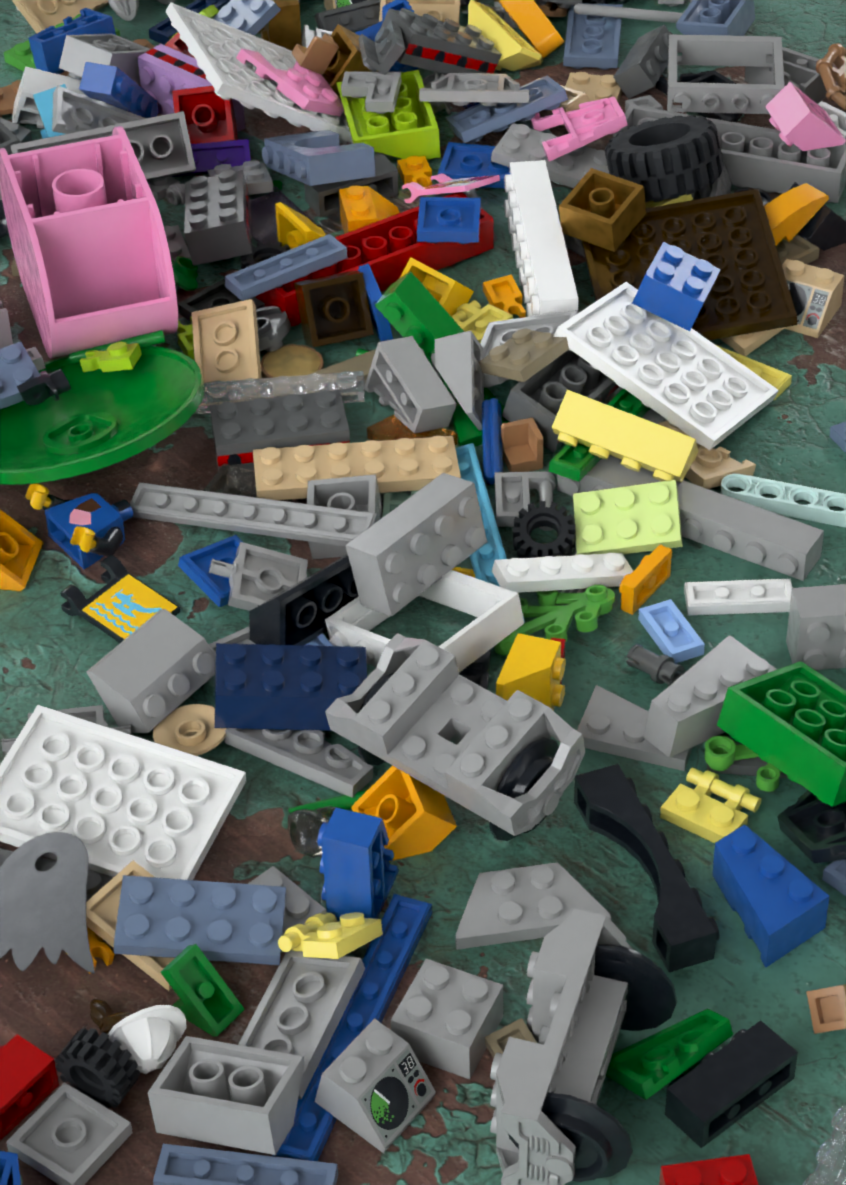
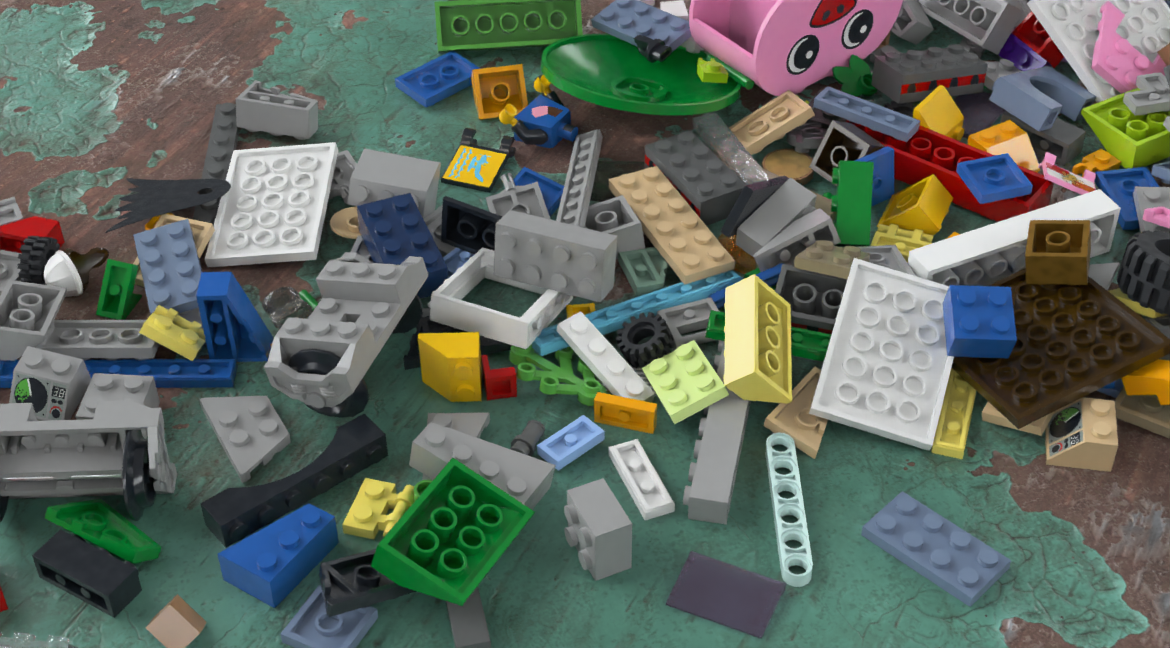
camera: 70 degrees right, 0 degrees up
none -> black tile [721,175,789,237]

